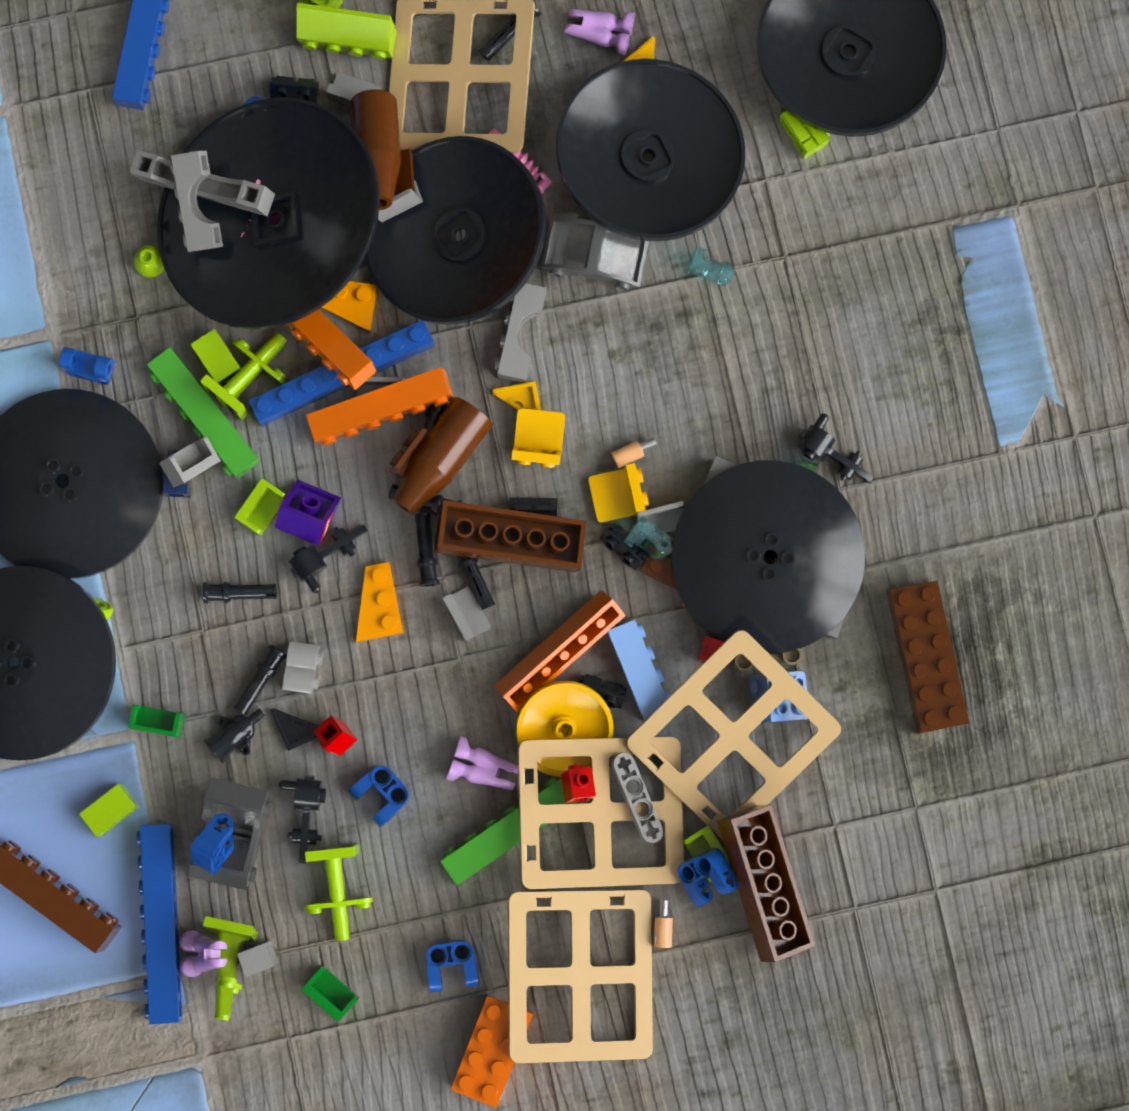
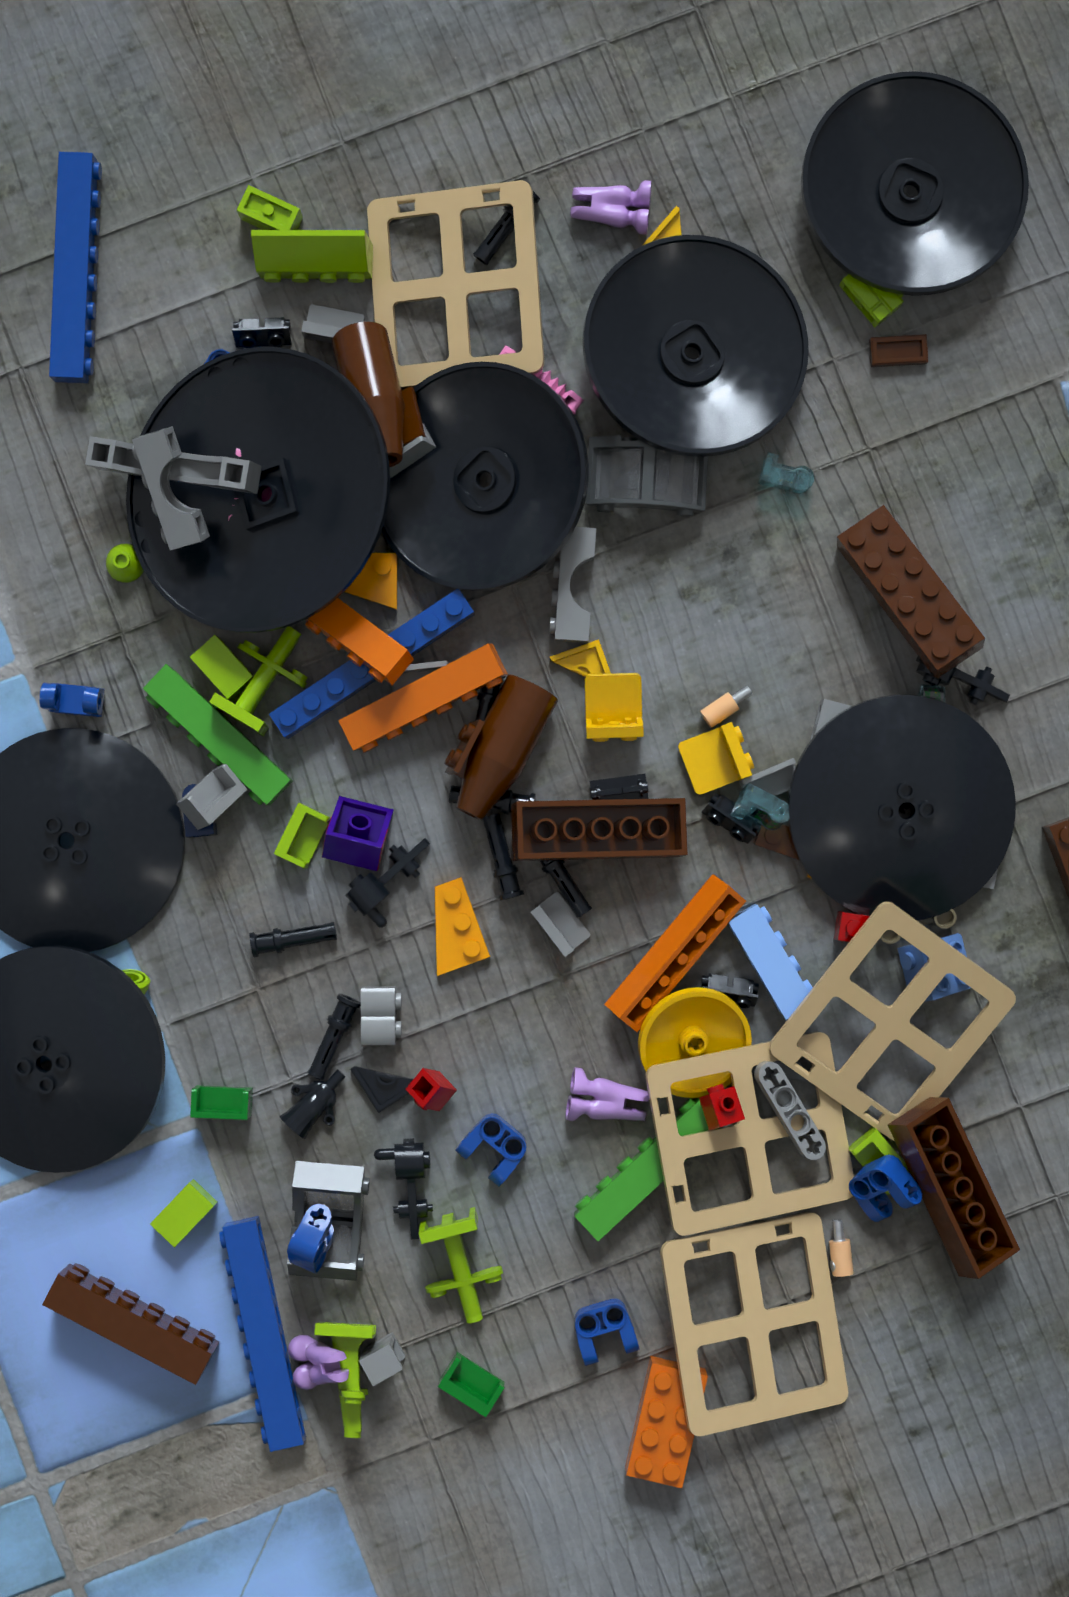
camera: 10 degrees left, 5 degrees up
none -> reddish brown brick [837,505,985,679]
none -> reddish brown tile [869,334,928,367]

